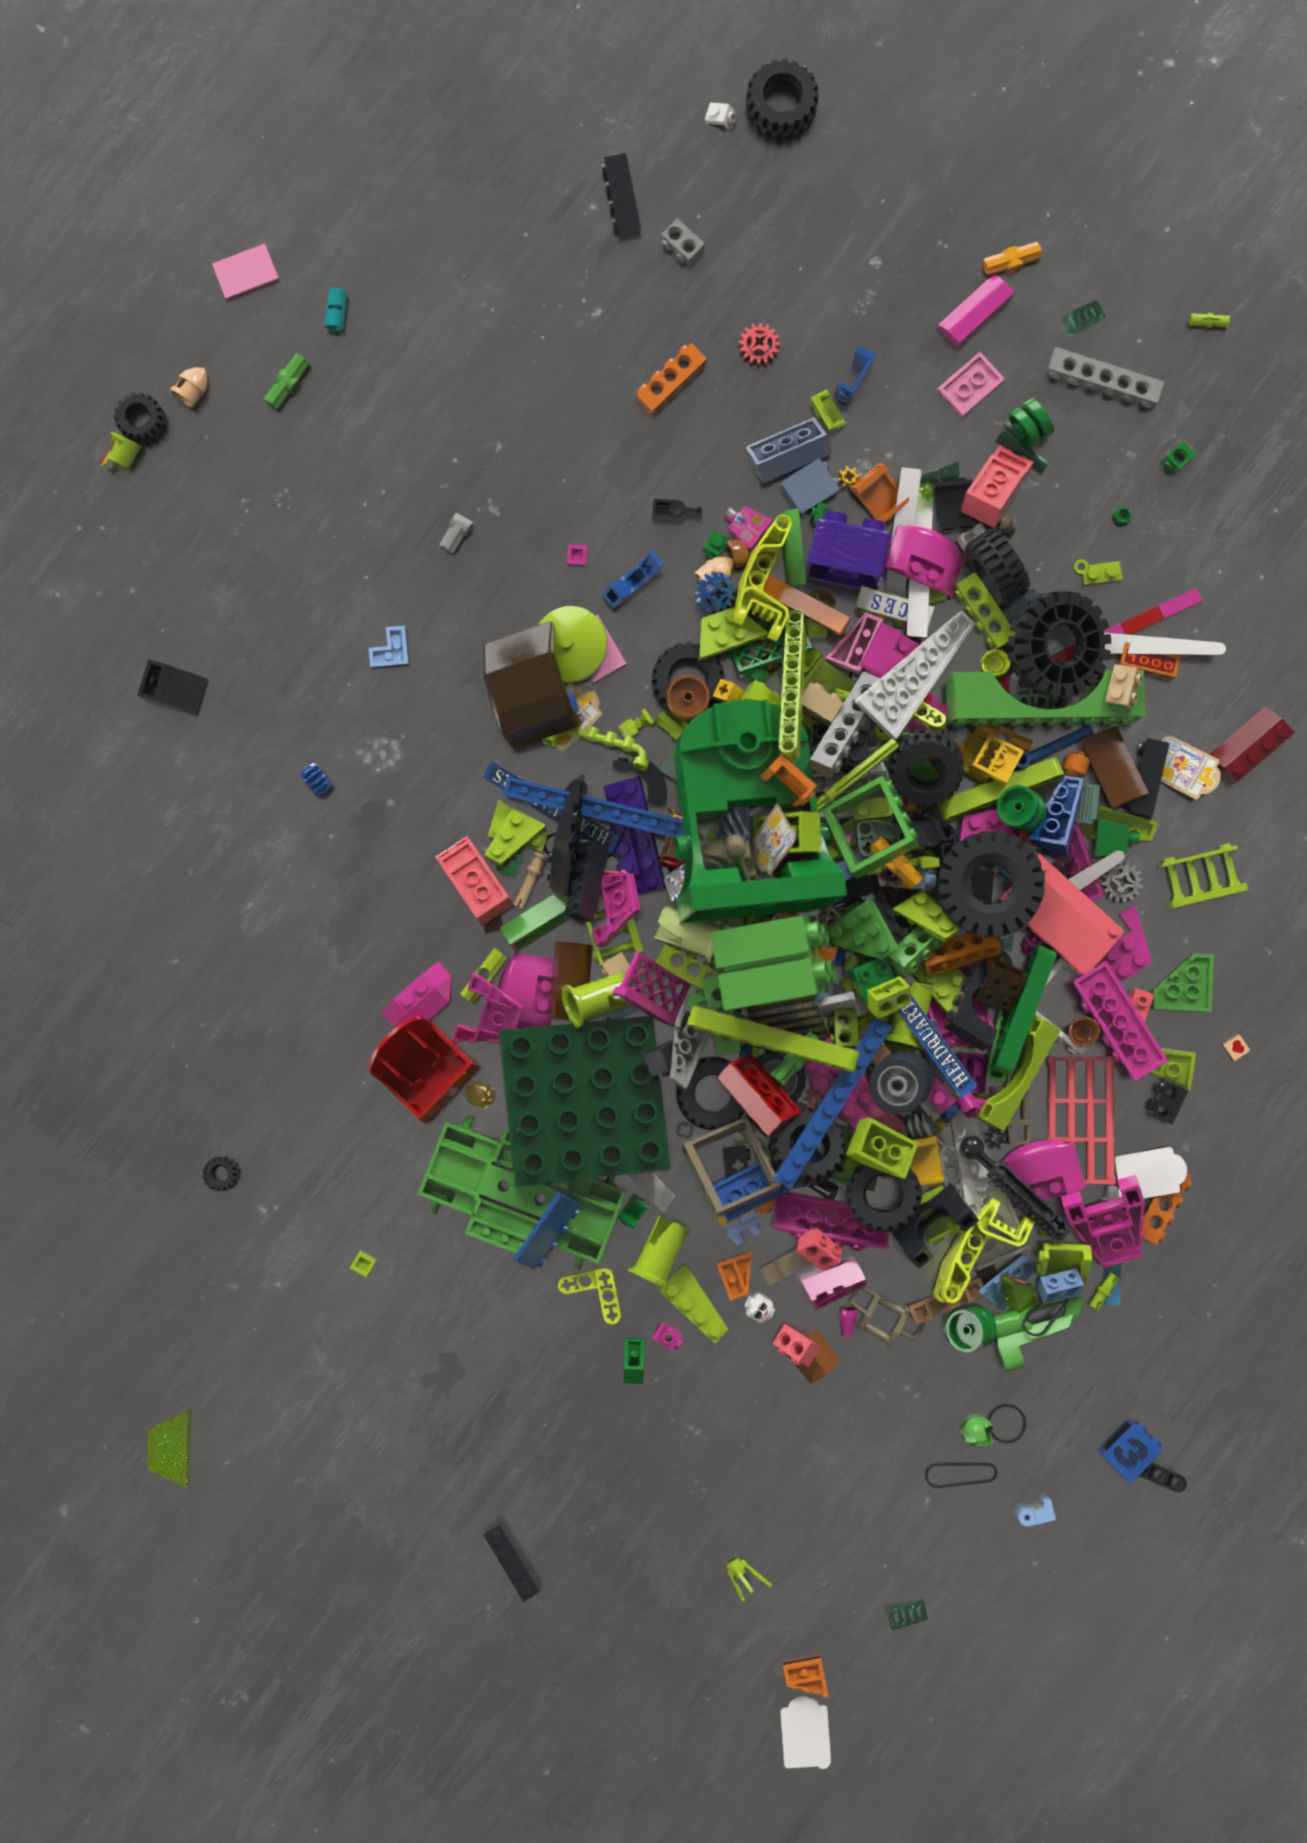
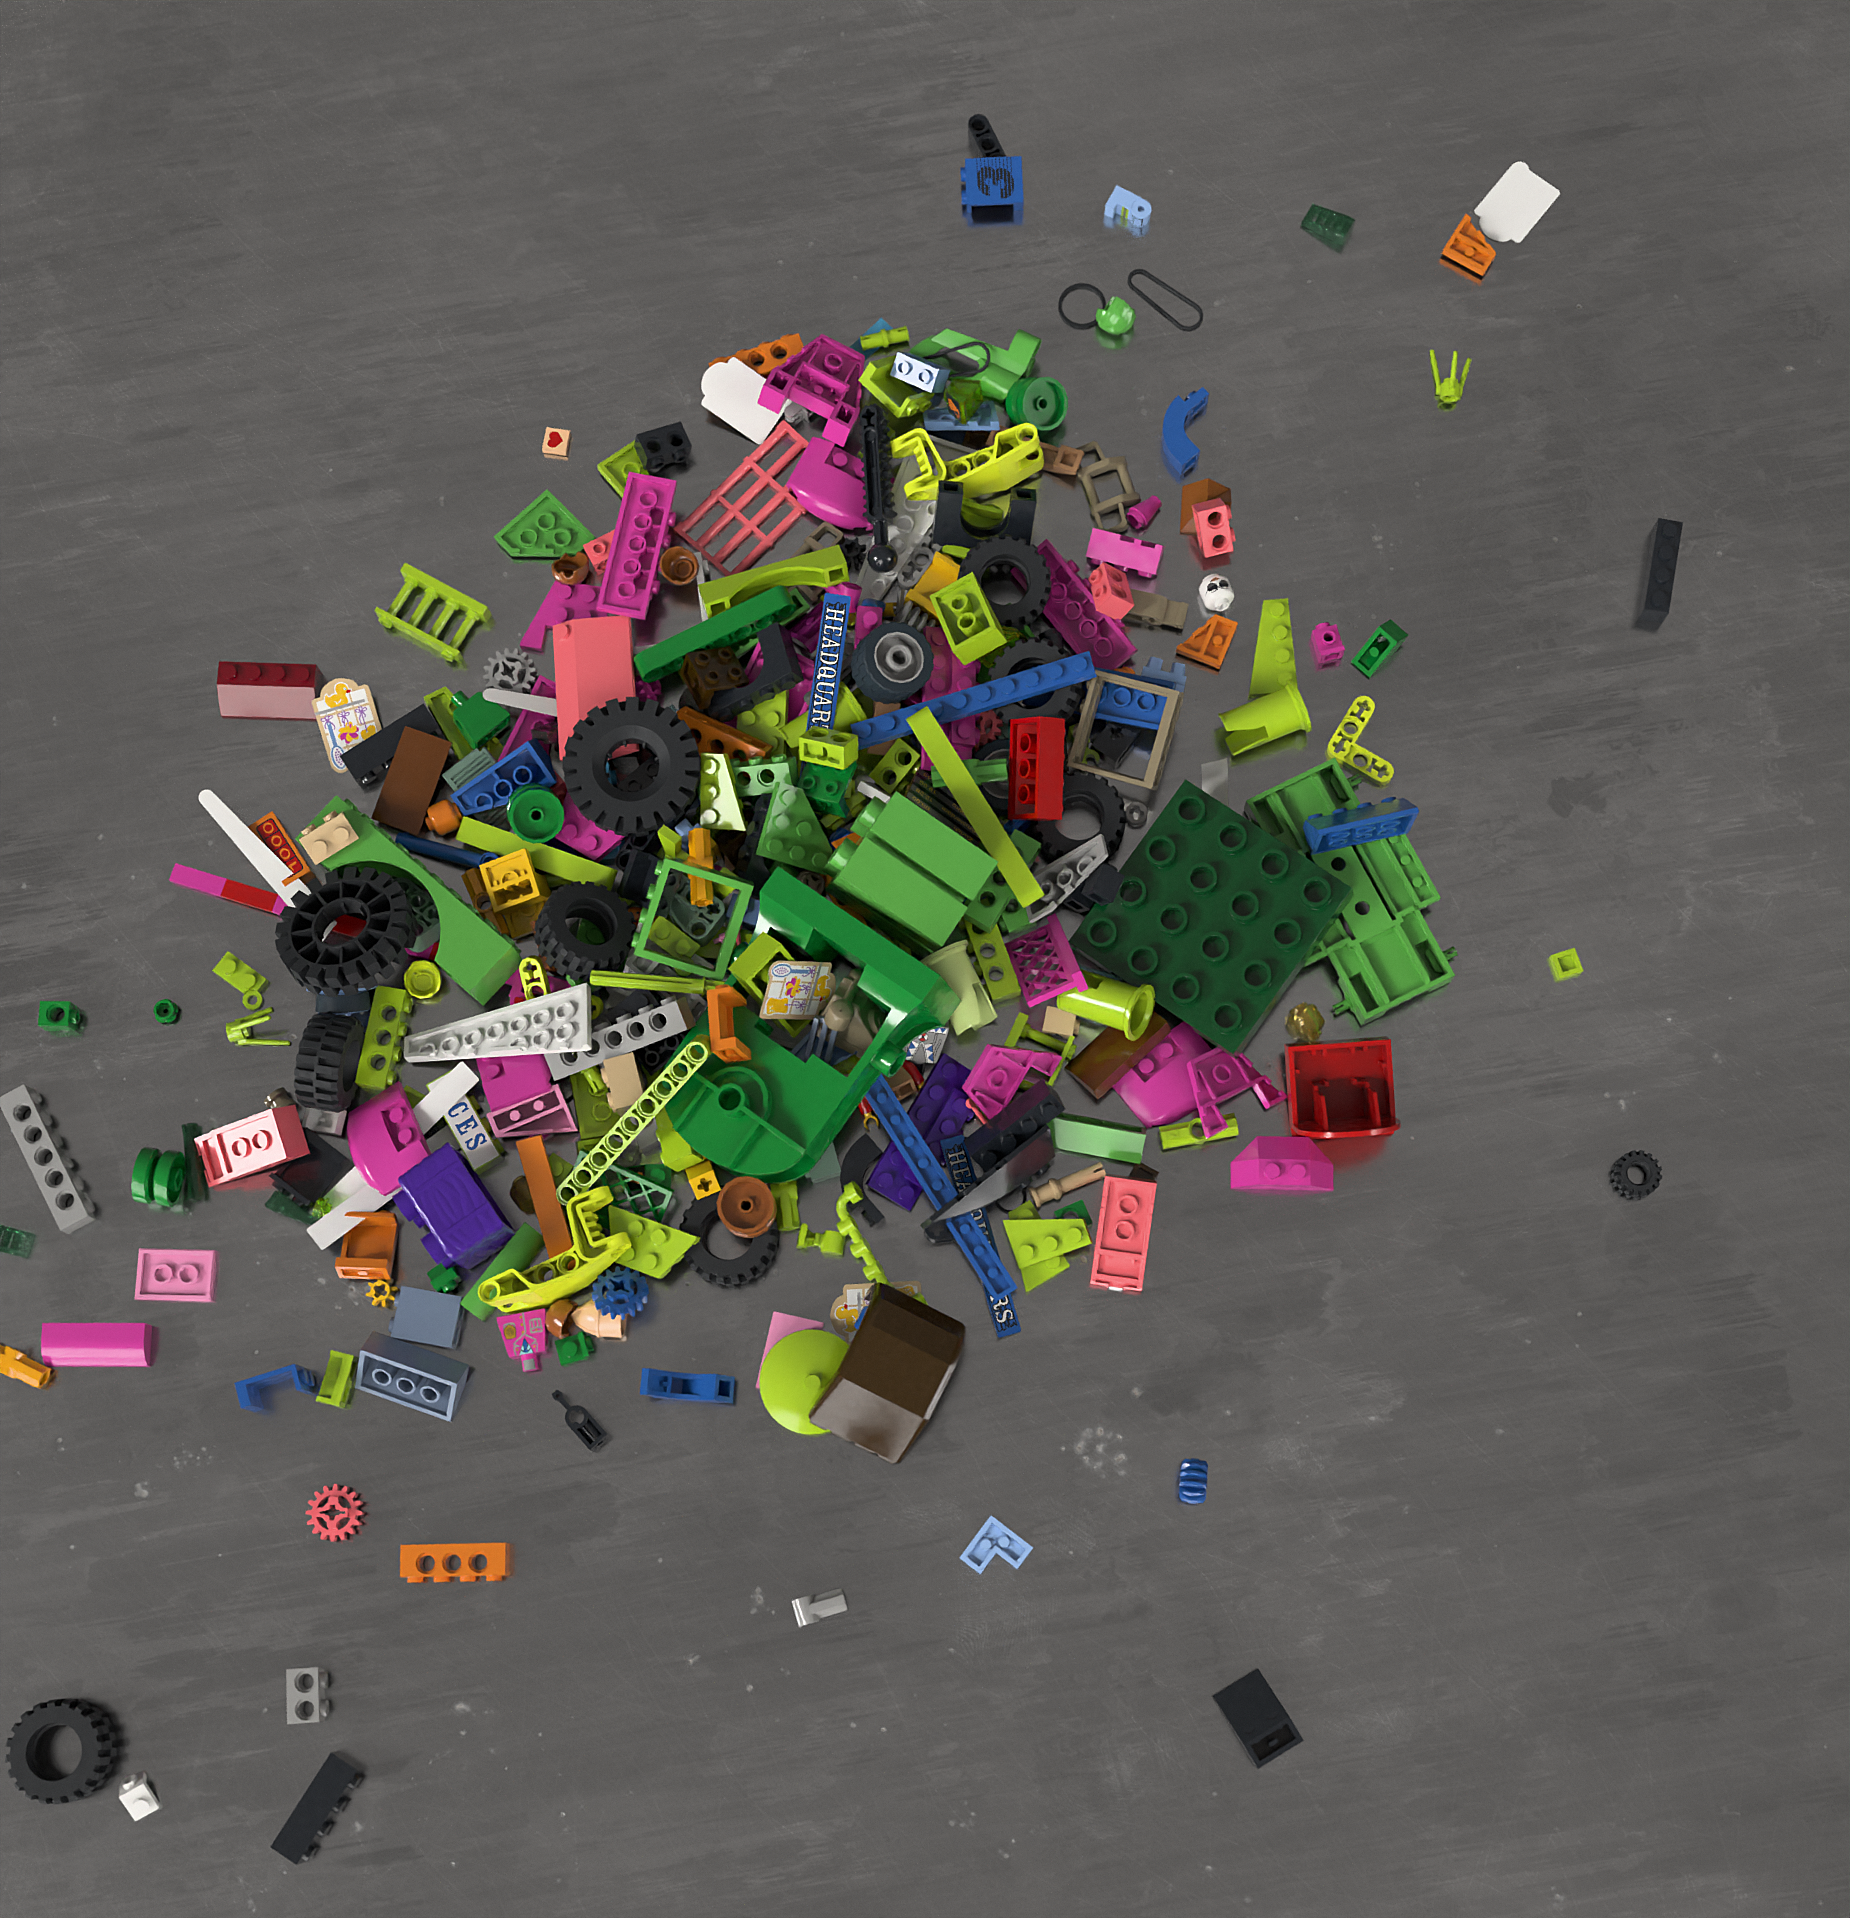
camera: 135 degrees left, 10 degrees down
dark pink tile [567,545,587,566] -> none
green bracket [618,1194,650,1229] -> none
none -> lime plant [226,1007,291,1046]
none -> dark orange hair [551,551,589,585]
none -> blue arch [1162,387,1209,475]

